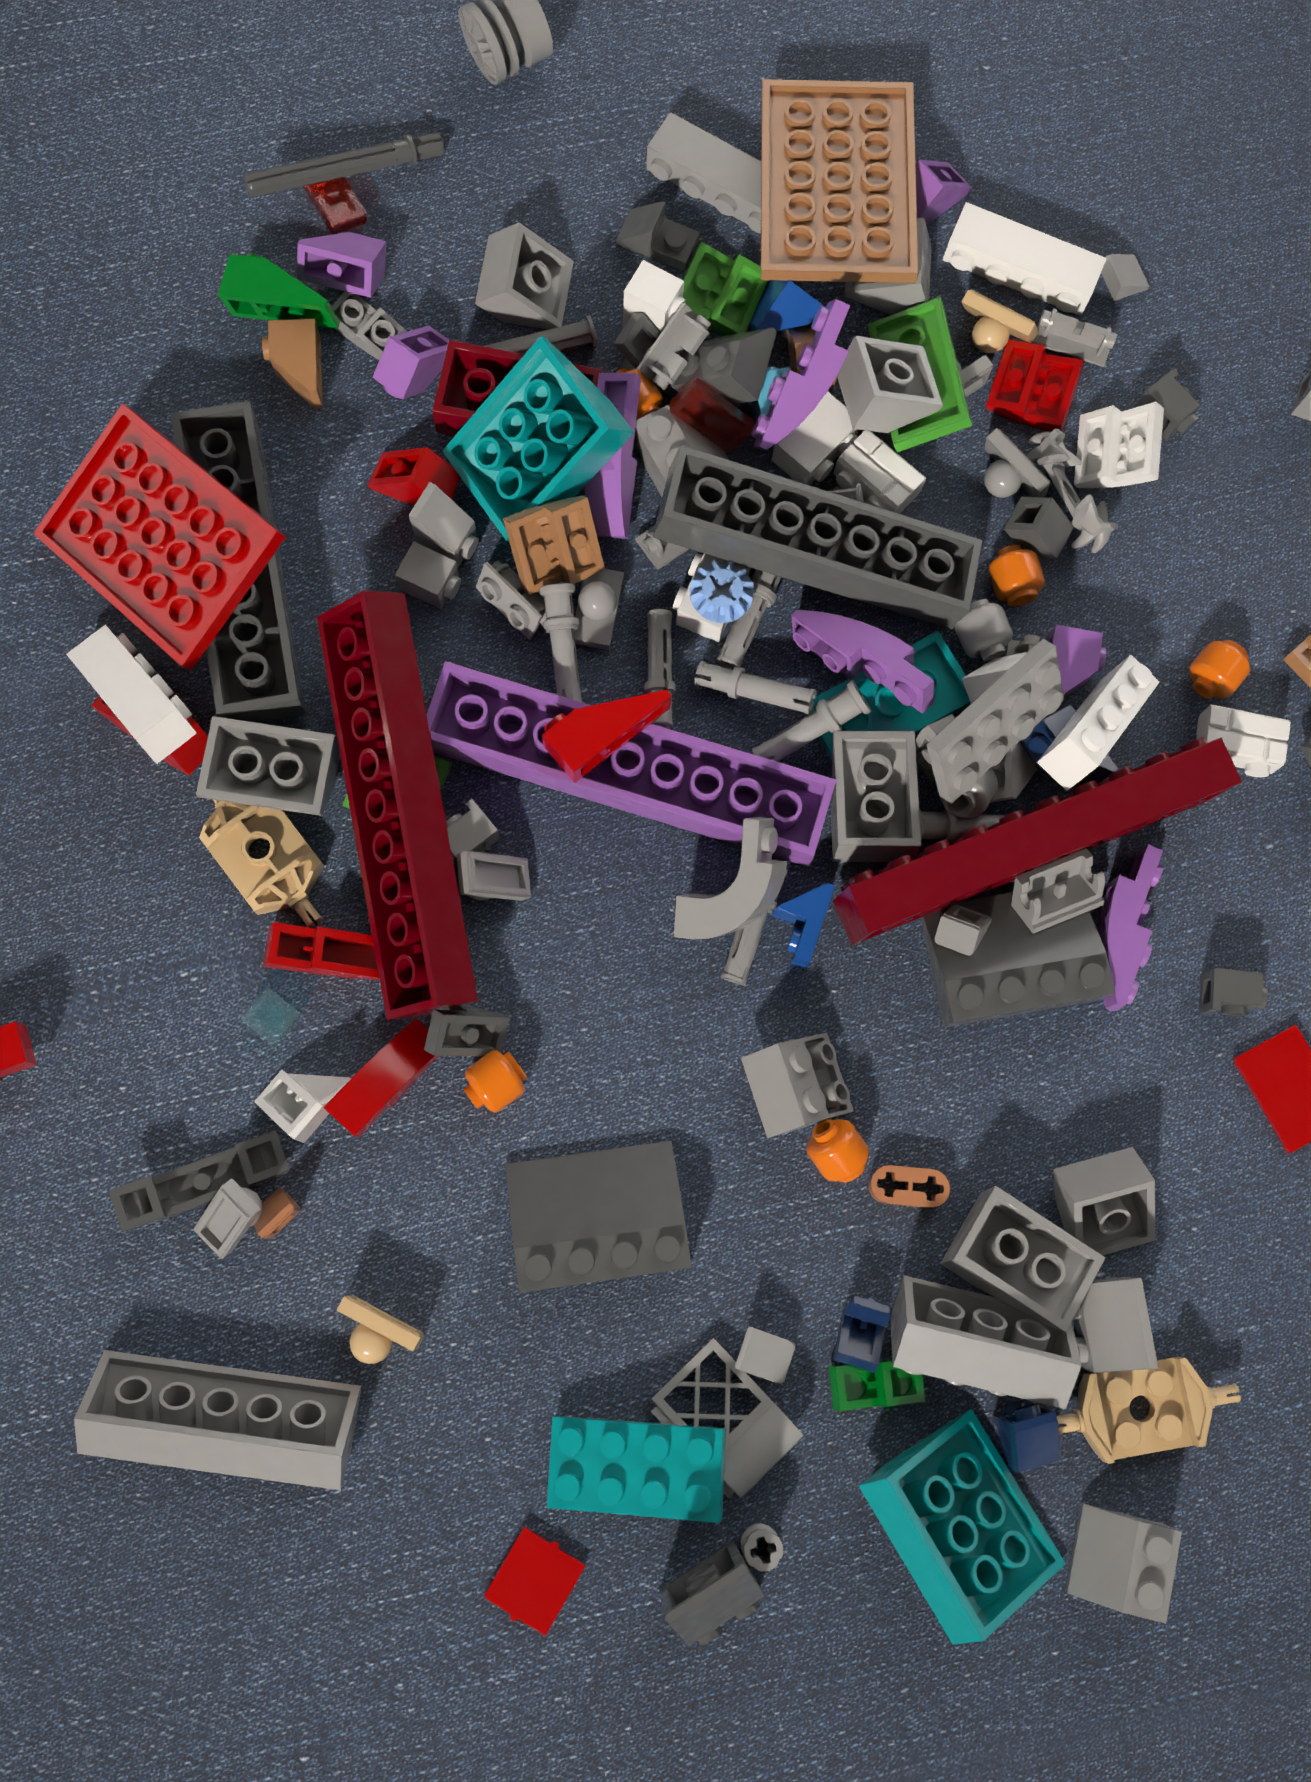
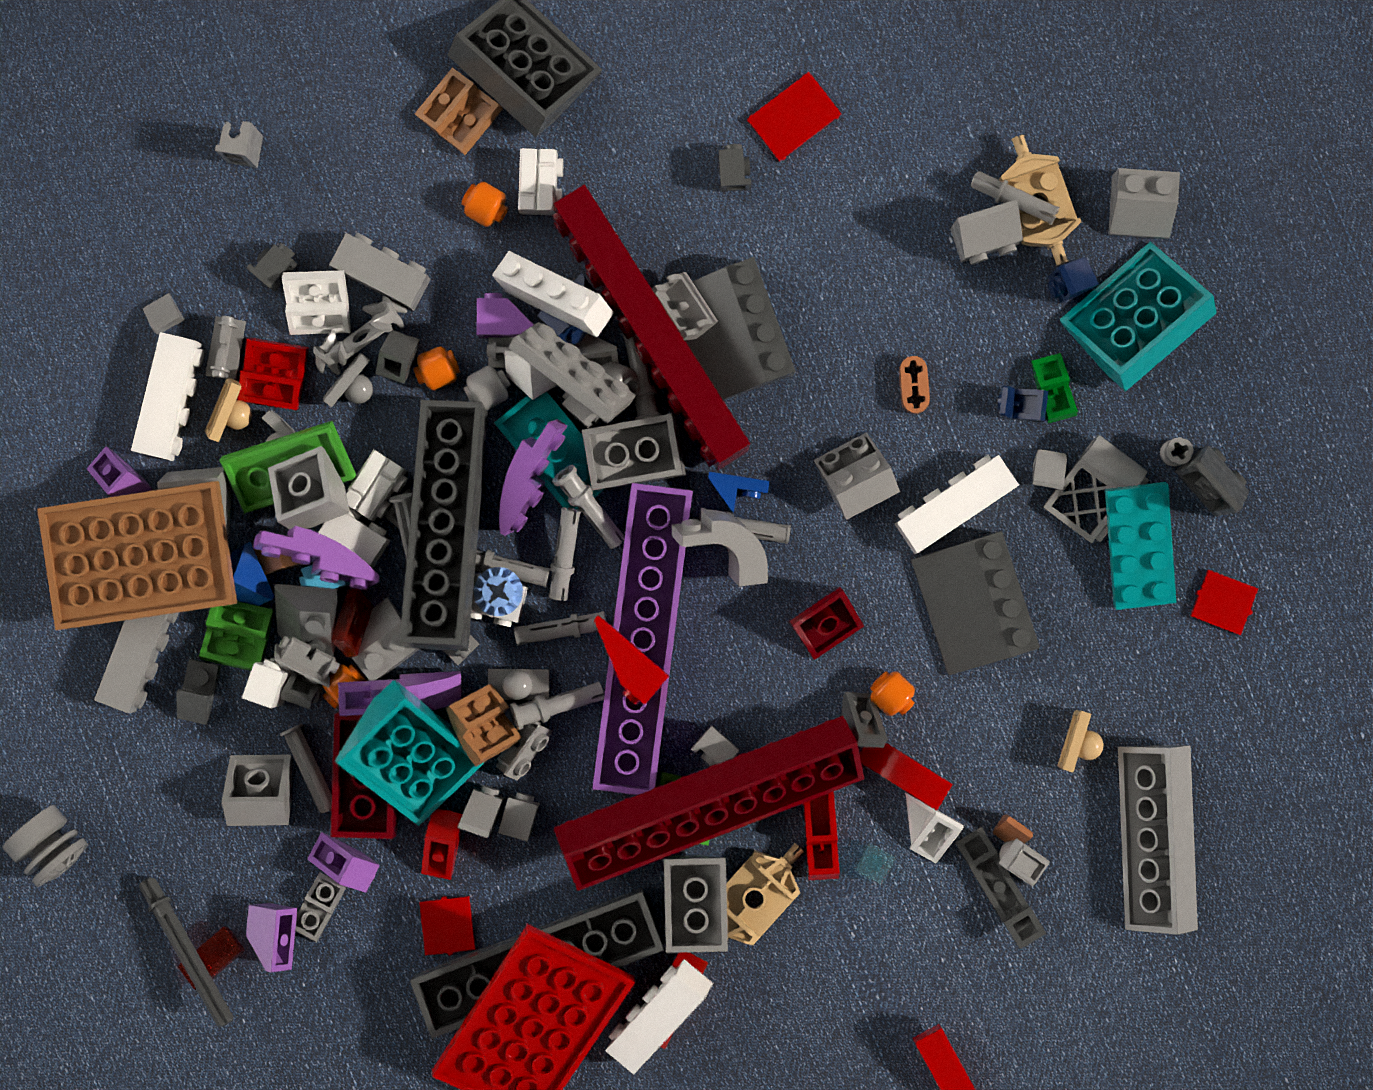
camera: 90 degrees left, 10 degrees up
green slope [218,253,340,328] -> none
medium nougat slope [262,319,323,409] -> none
light grey tile [457,851,531,901] -> none
orange head [806,1119,869,1183] -> none
light grey brick [890,1275,1082,1409] -> none
light grey slope [934,904,992,956] -> none
light grey slope [940,1186,1105,1333] -> none
light grey slope [1053,1147,1155,1255] -> none
medium lavender slope [1097,844,1164,1012] -> none
none -> light grey brick [329,232,431,311]
none -> red piece [419,896,476,956]
none -> dark red slope [788,587,864,660]
none -> white brick [895,454,1019,554]
none -> light grey axle [971,171,1060,225]

